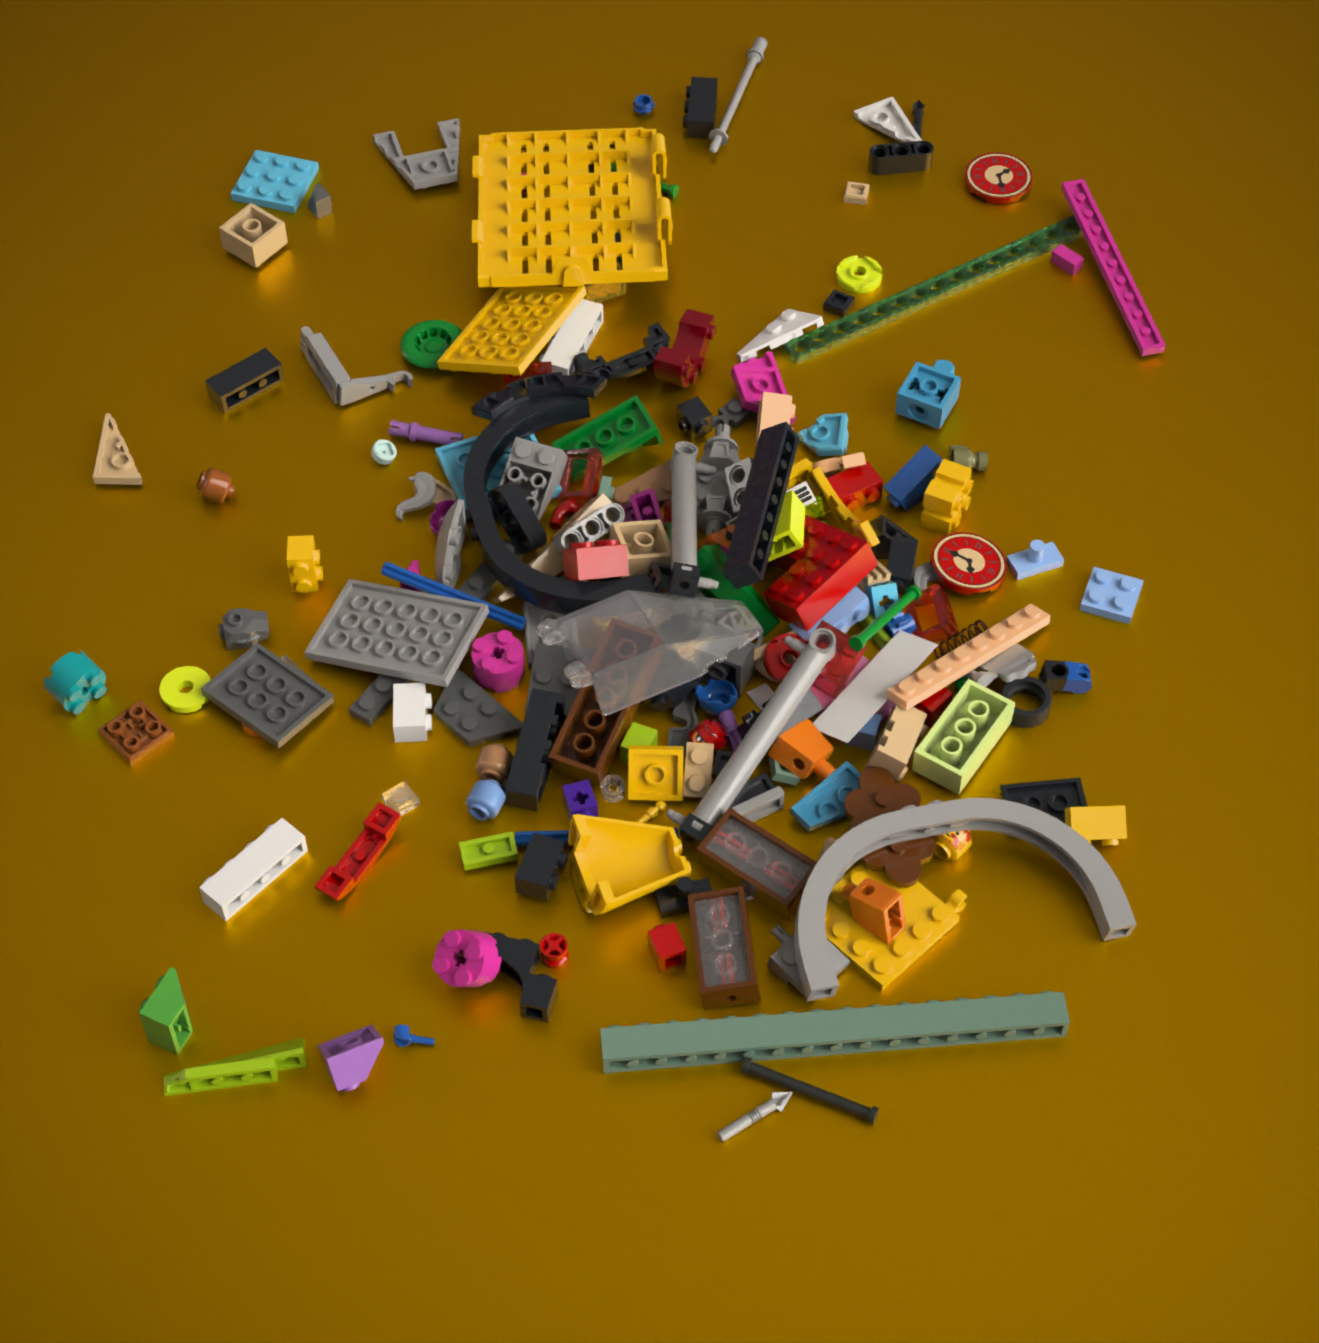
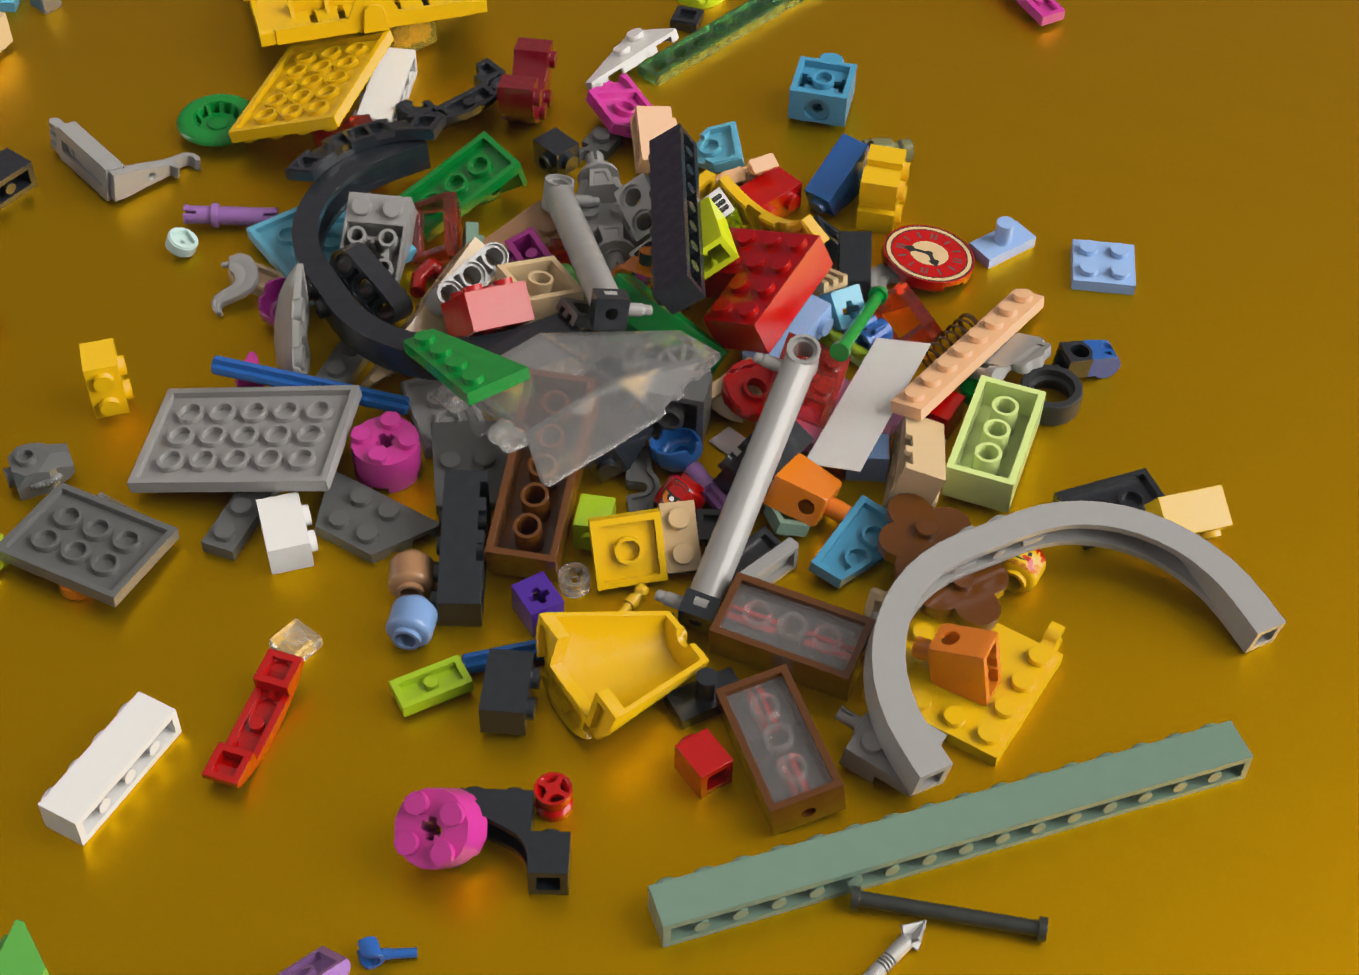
camera: 15 degrees left, 5 degrees down
none -> green wing [403,328,531,406]

